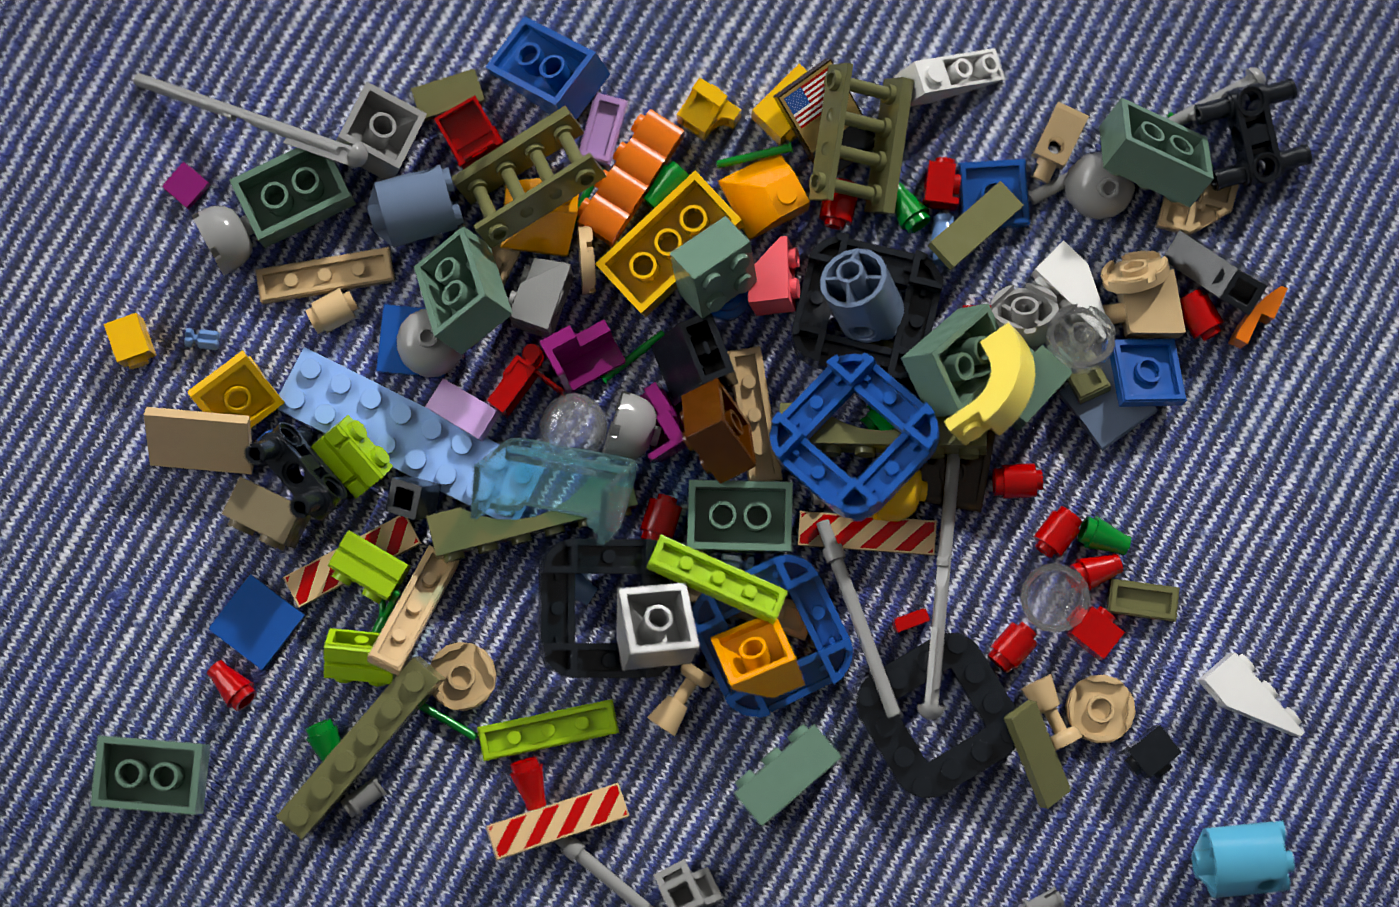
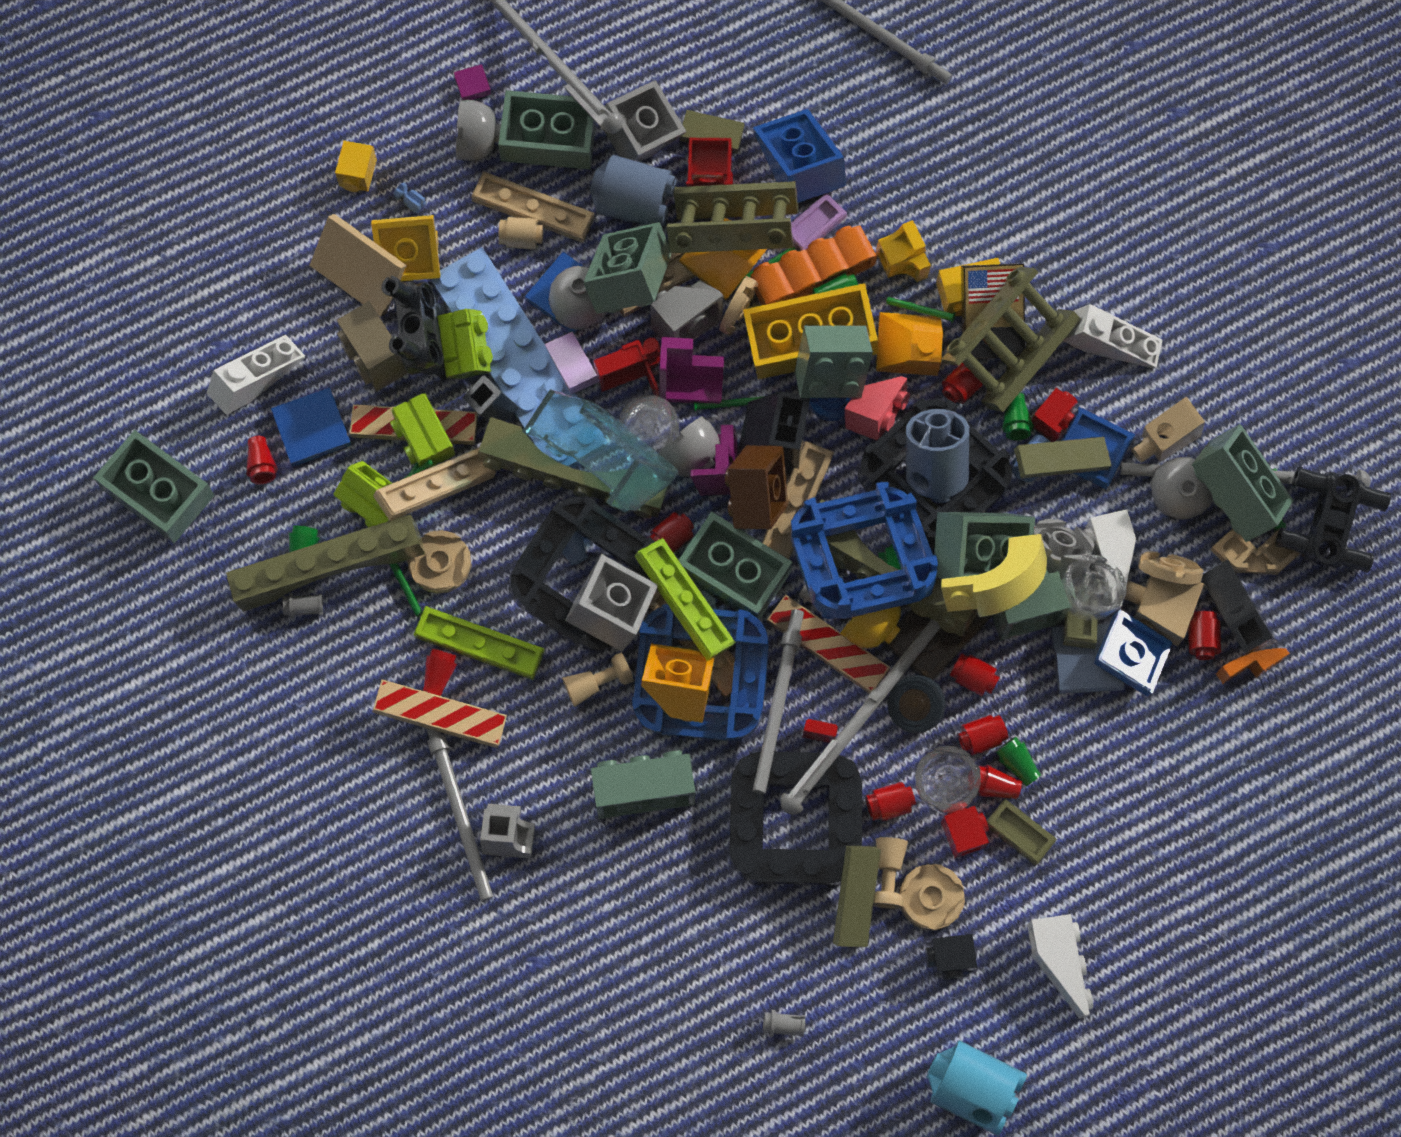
camera: 30 degrees right, 10 degrees down
none -> white slope [207,335,305,415]
none -> black wheel [887,675,946,733]

